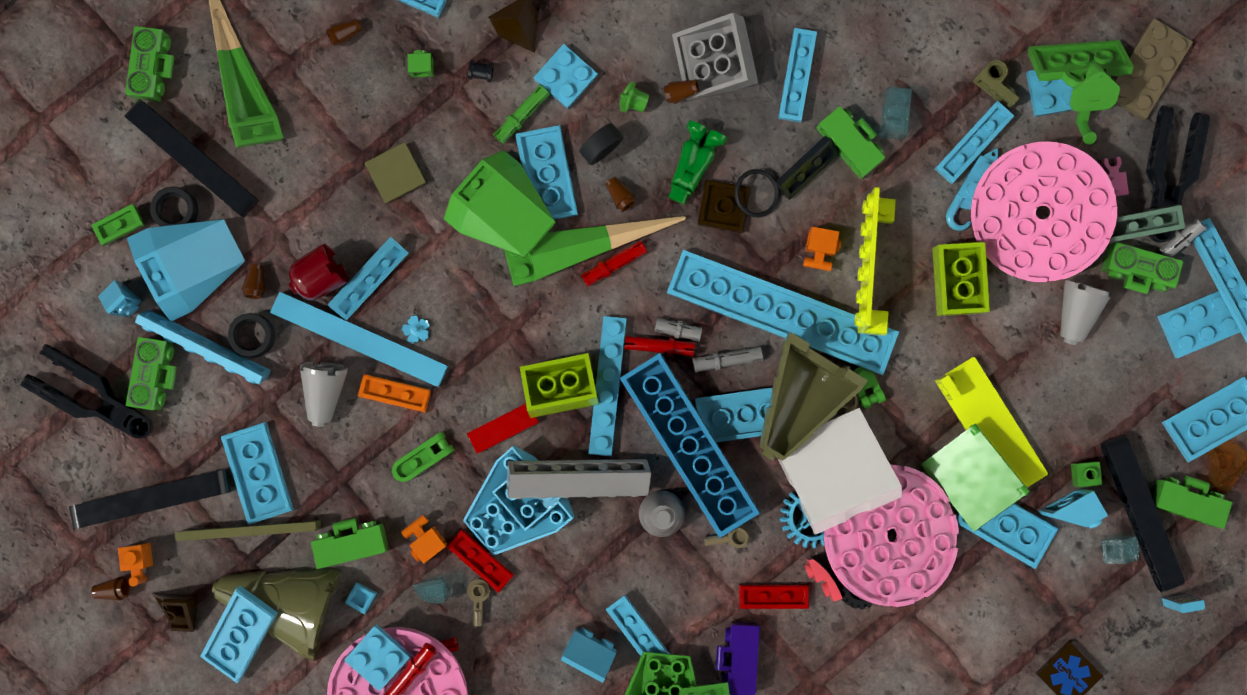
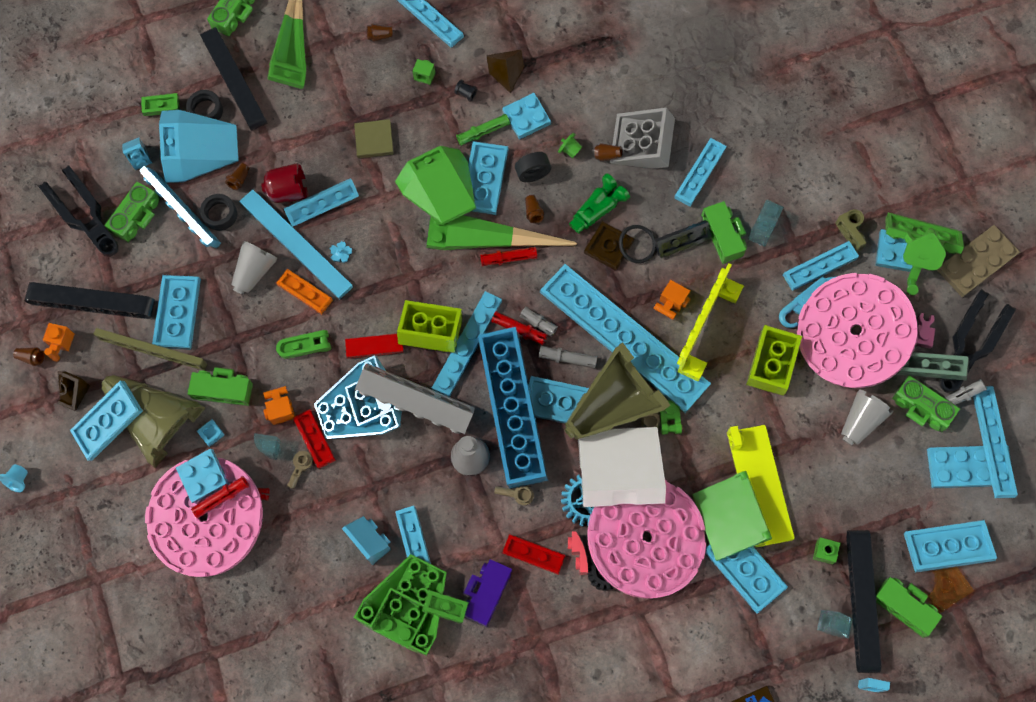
camera: 25 degrees right, 15 degrees down
medium azure slope [1038,488,1108,528] -> none

